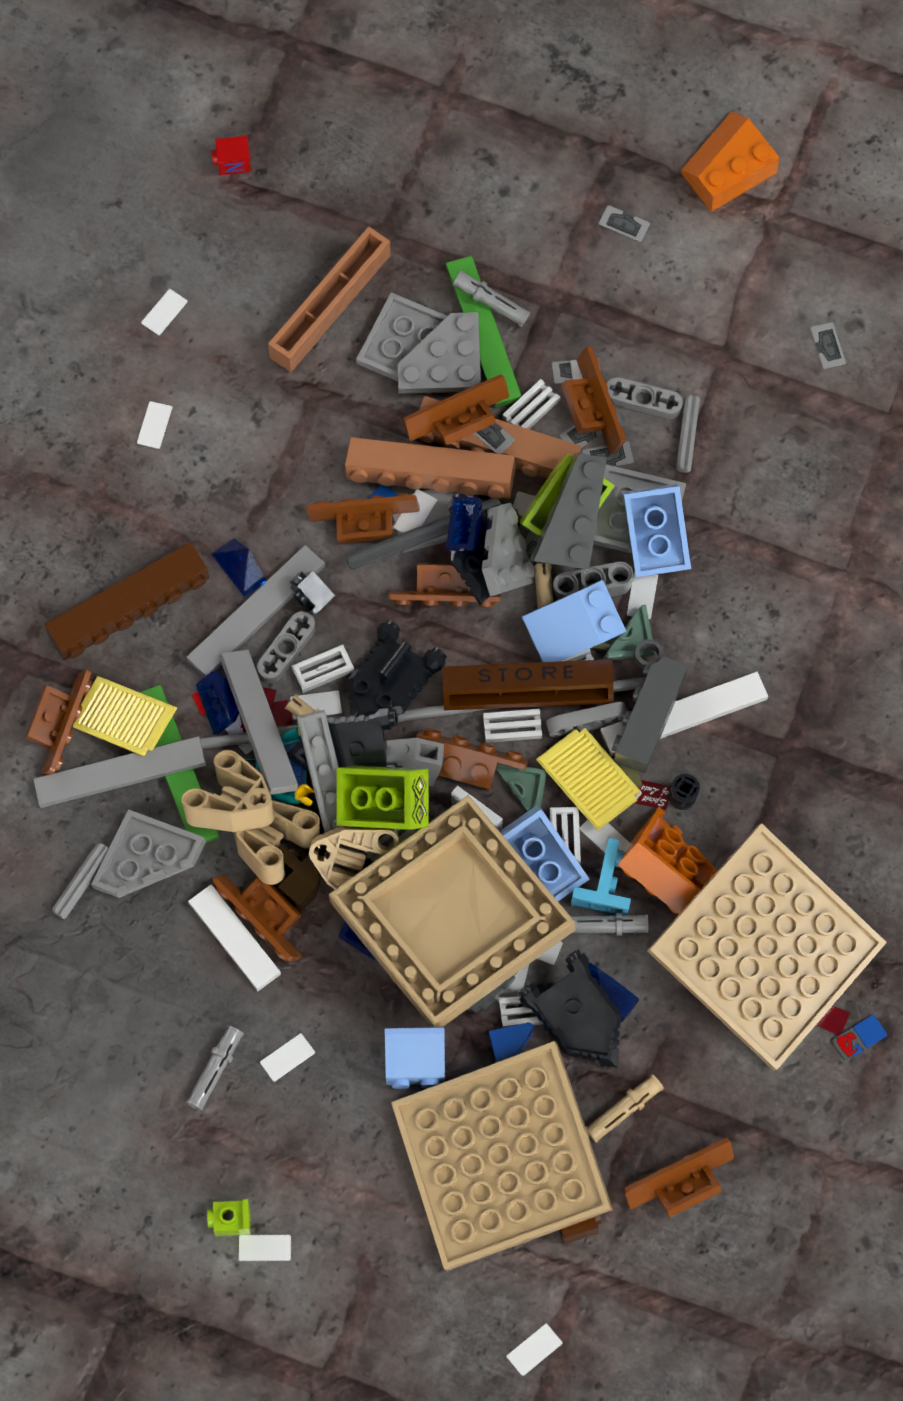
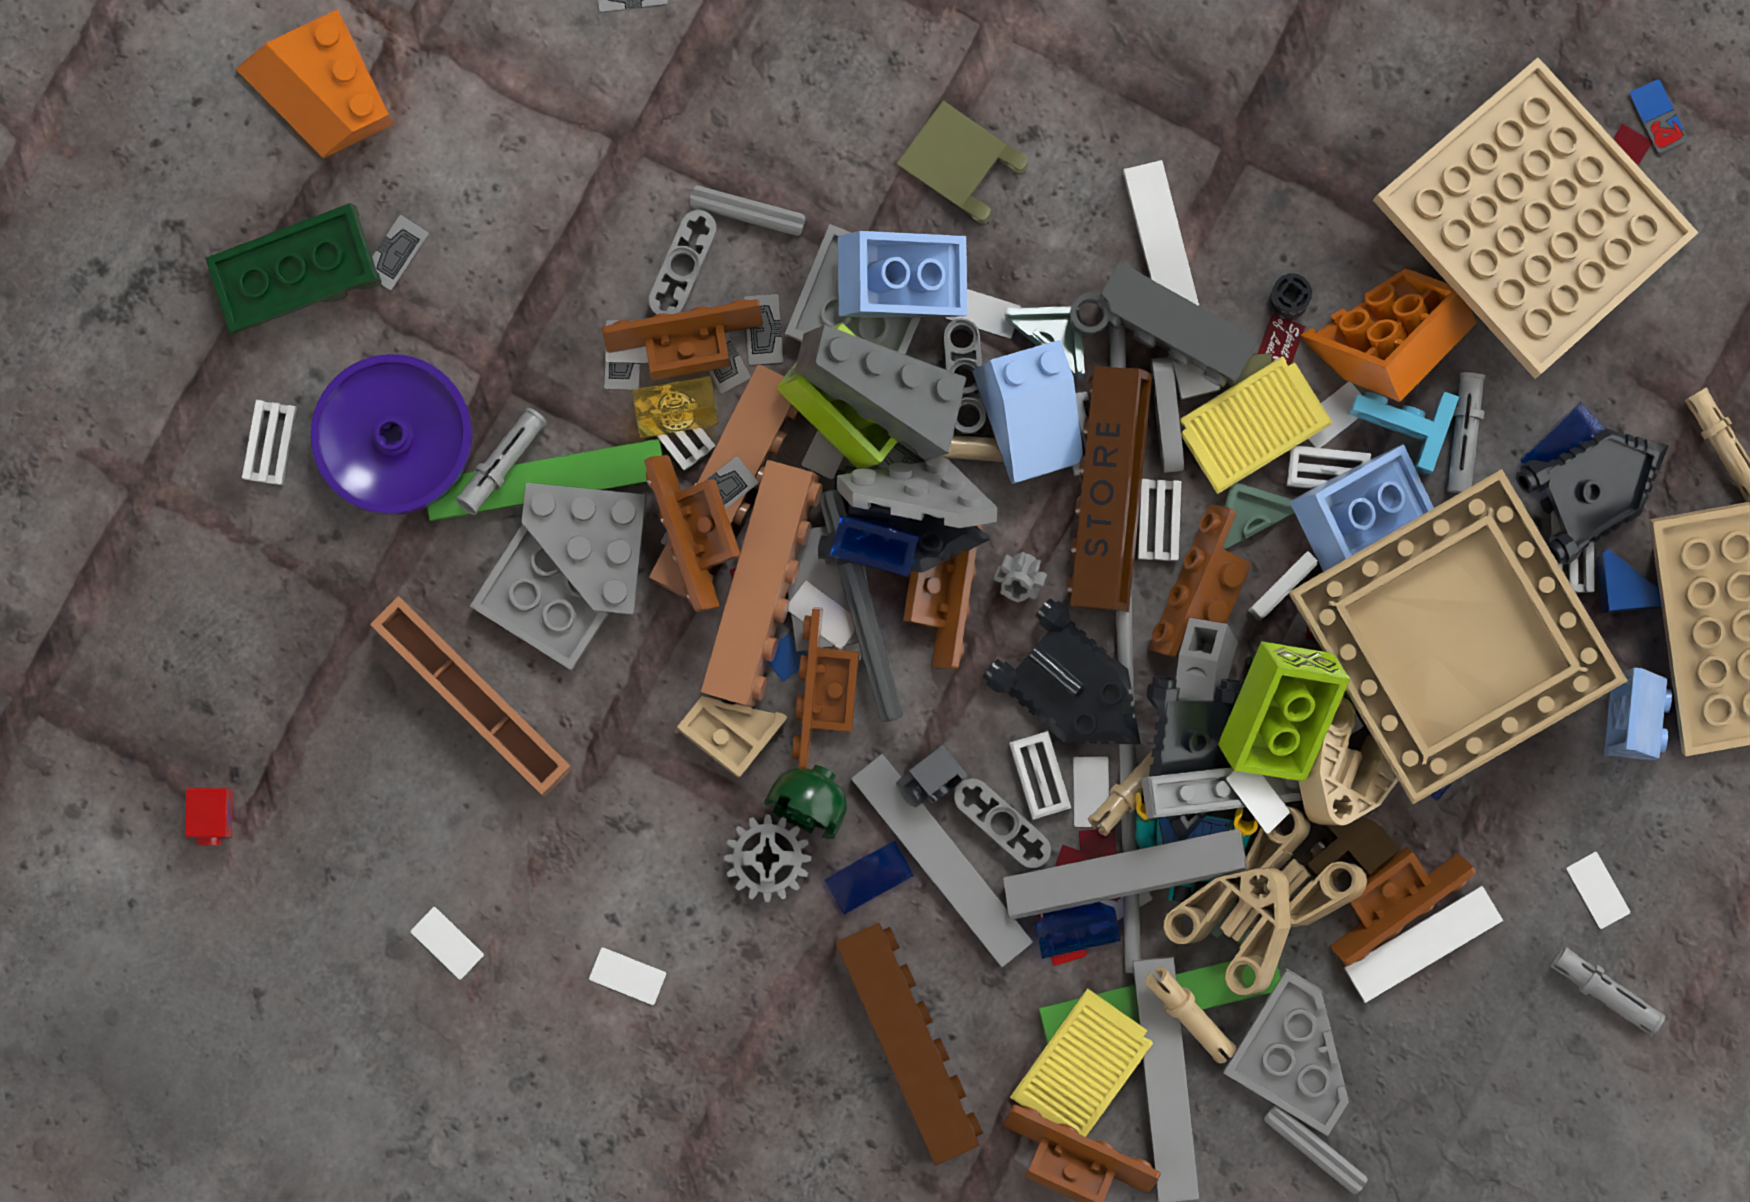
camera: 85 degrees left, 15 degrees up
none -> dark green hinge [205,203,382,334]
none -> white tile [242,400,297,486]
none -> dark purple dish [311,354,473,515]
none -> clear yellow slope [632,376,719,438]
none -> tan wing [676,696,788,779]
none -> light grey gear [724,815,811,902]
none -> dark green cylinder [764,765,847,839]
none -> olive flag [897,101,1028,225]
none -> light grey gear [994,552,1047,602]
none -> tan pin [1145,967,1236,1064]
none -> white sticker [1226,771,1290,834]

